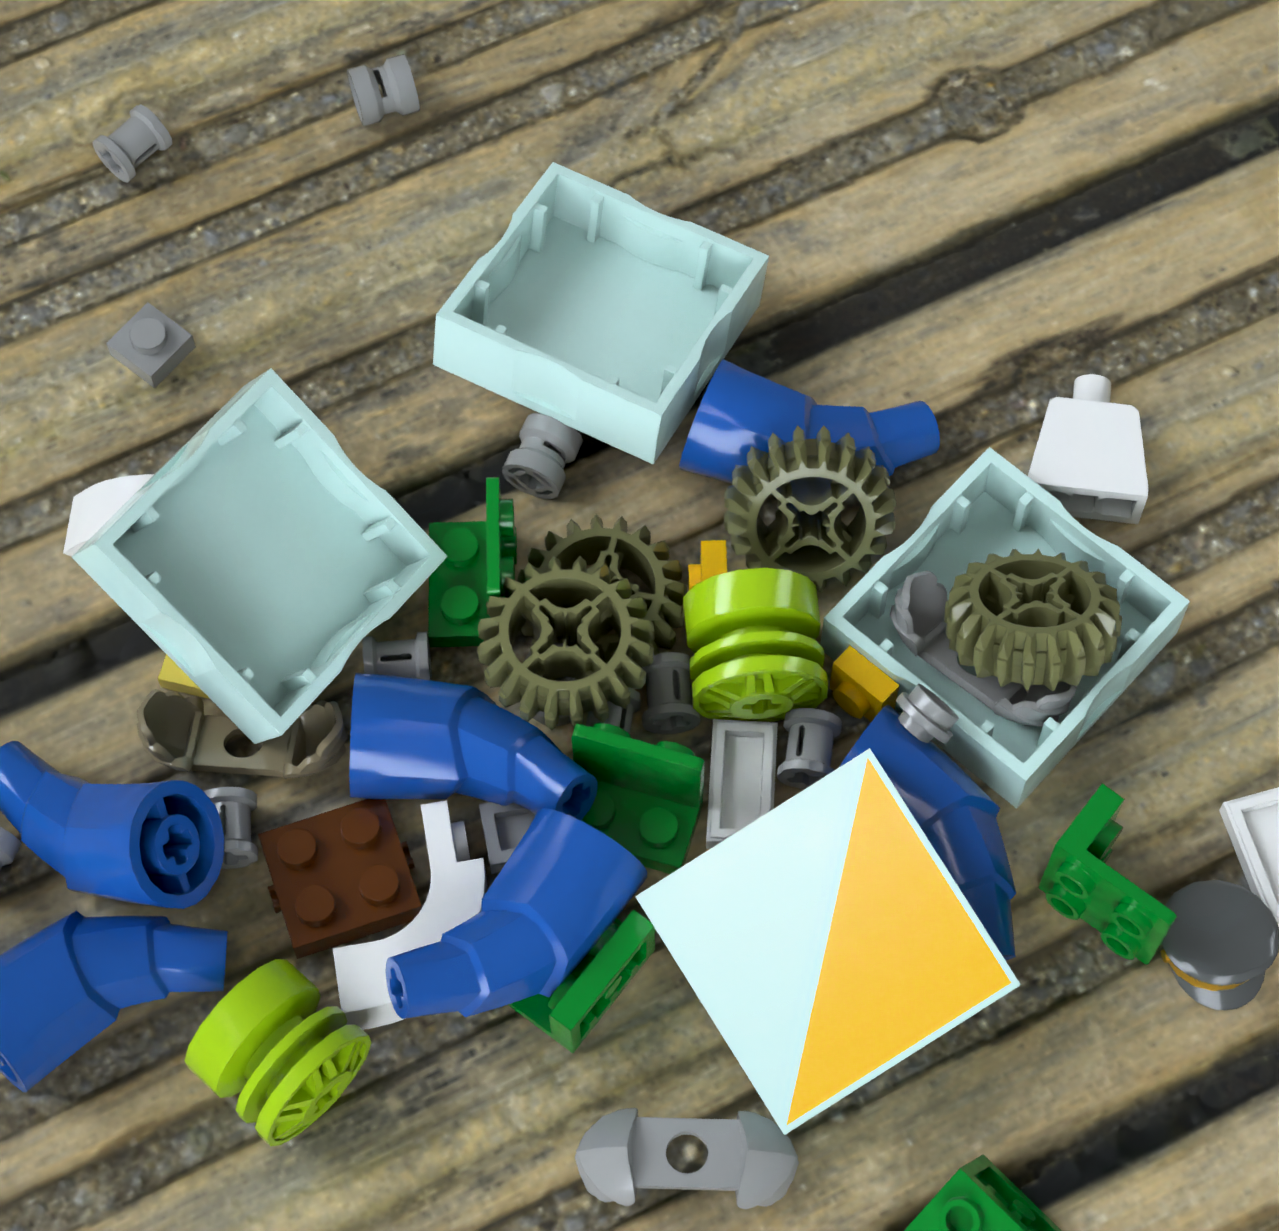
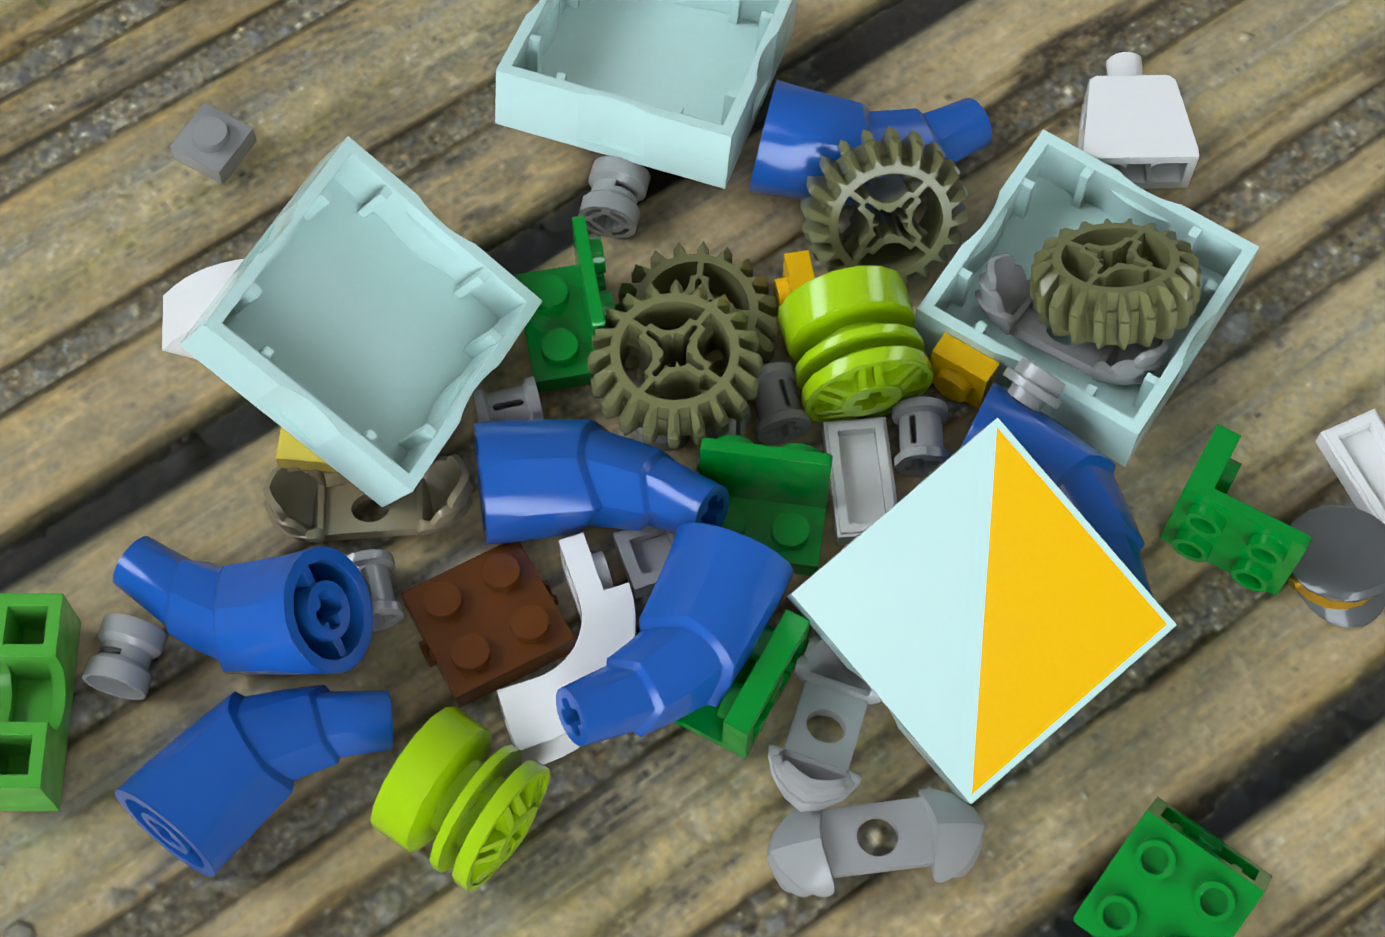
camera: 10 degrees left, 0 degrees up
none -> light grey piece [768,634,881,812]

